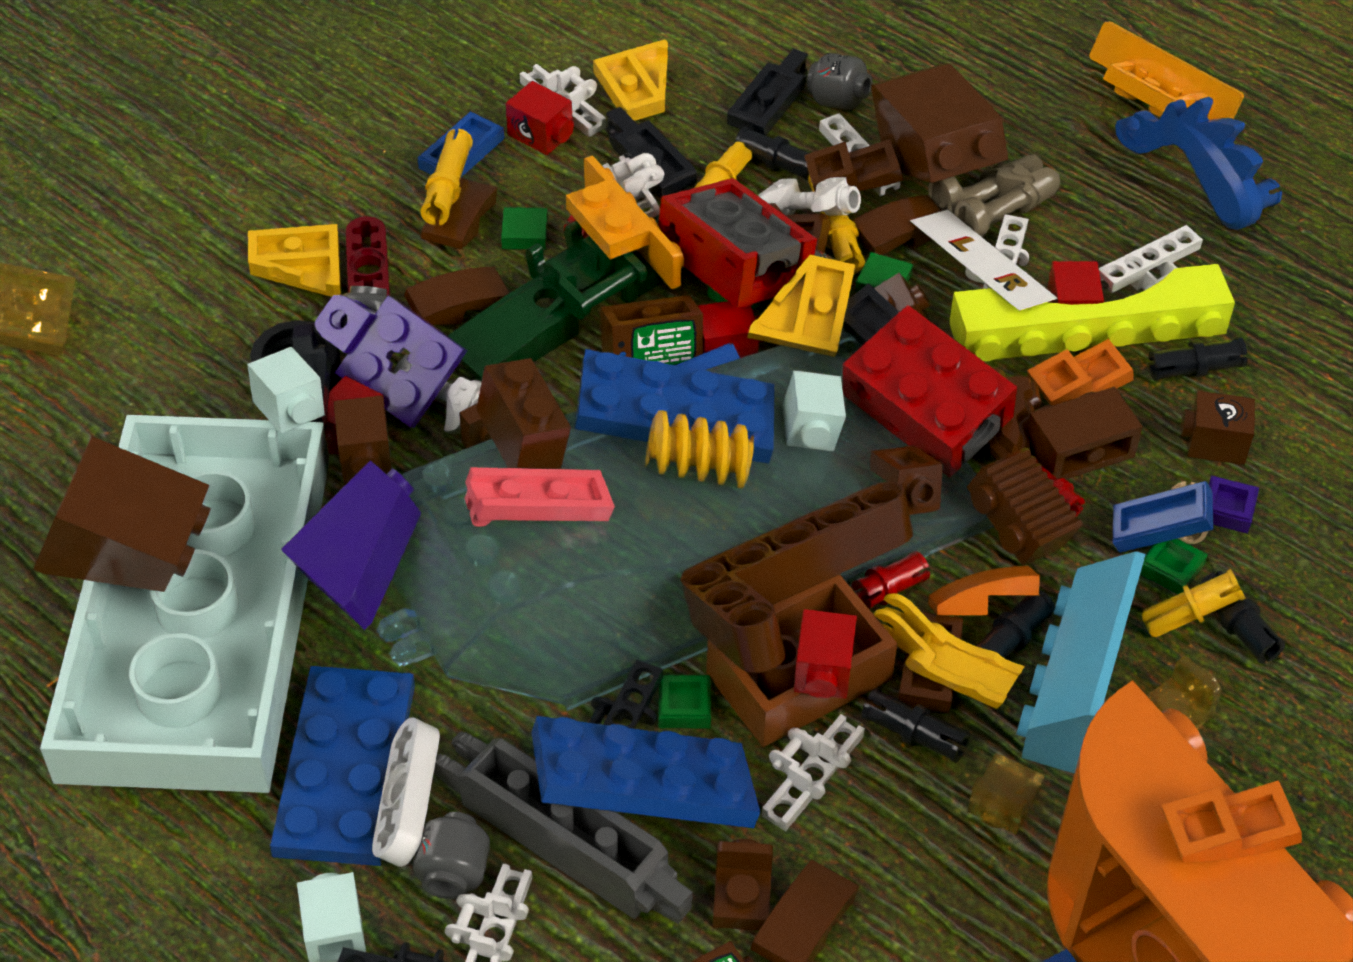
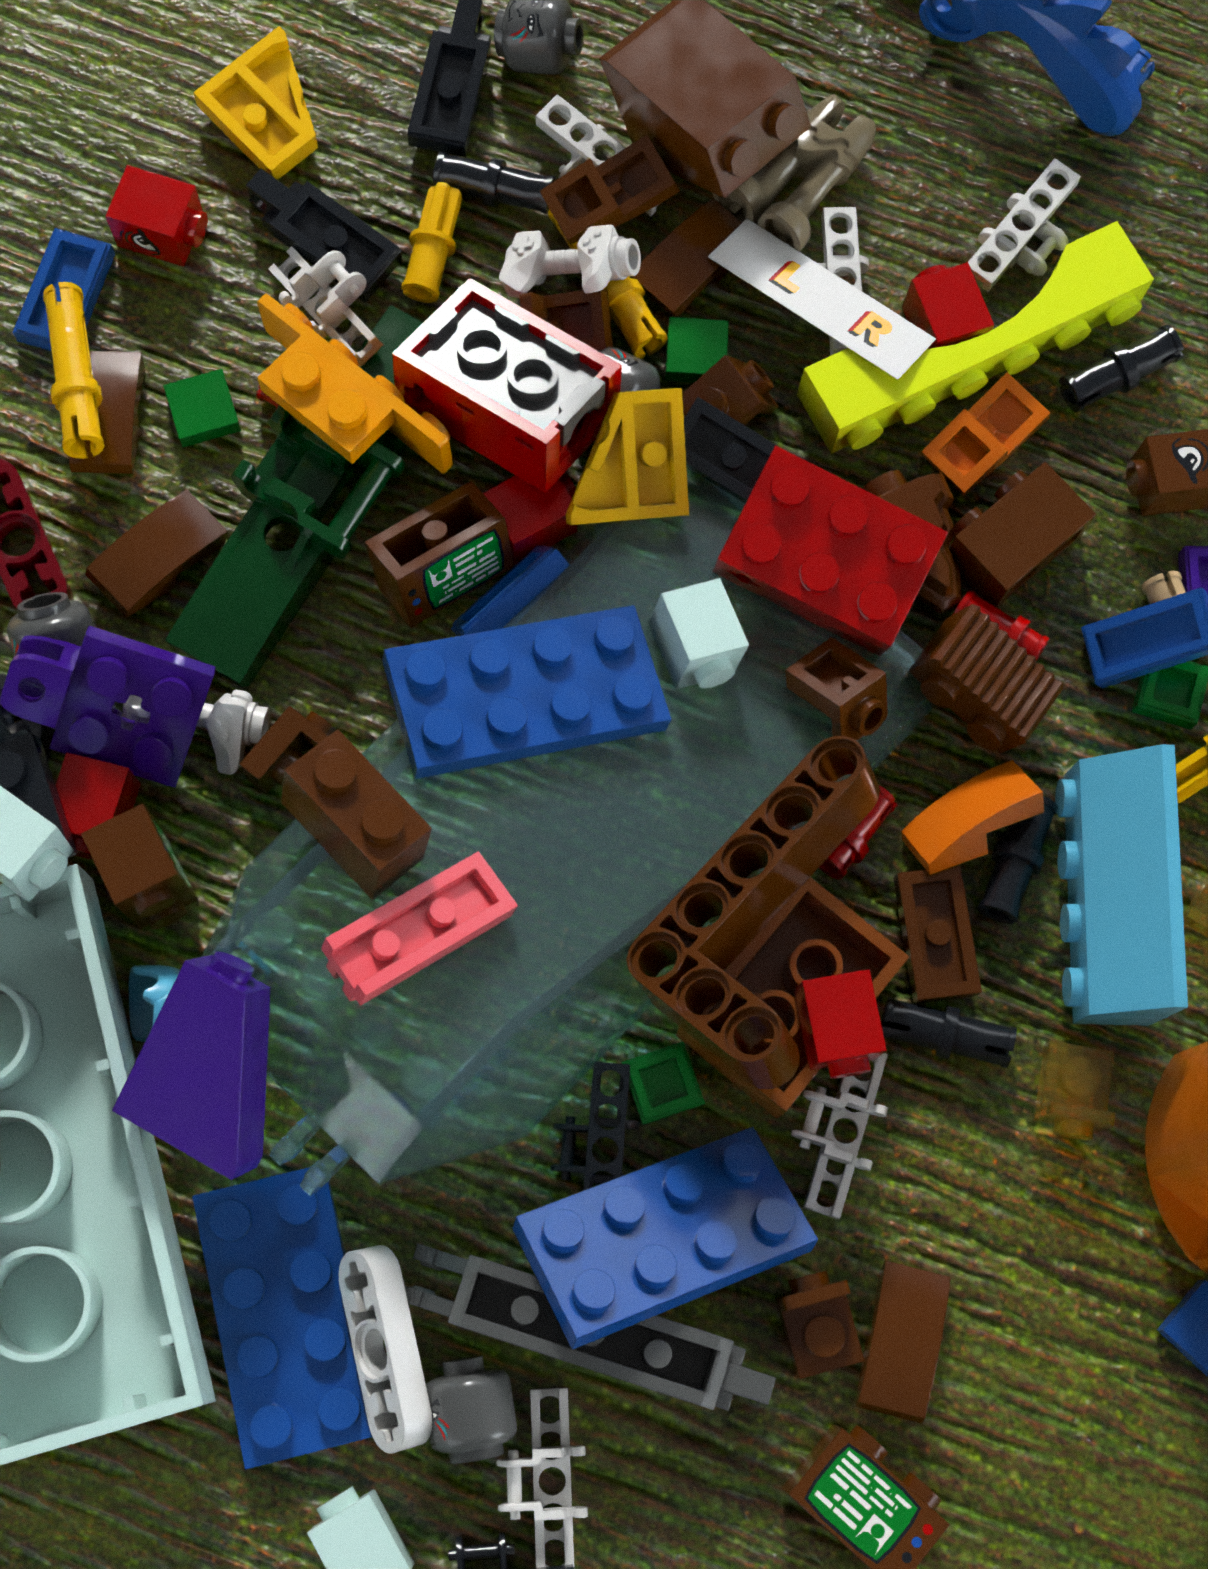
camera: 25 degrees left, 25 degrees up
white piece [519,64,606,137] -> none
yellow piece [645,410,754,489] -> none
yellow arm [873,593,1025,709] -> none

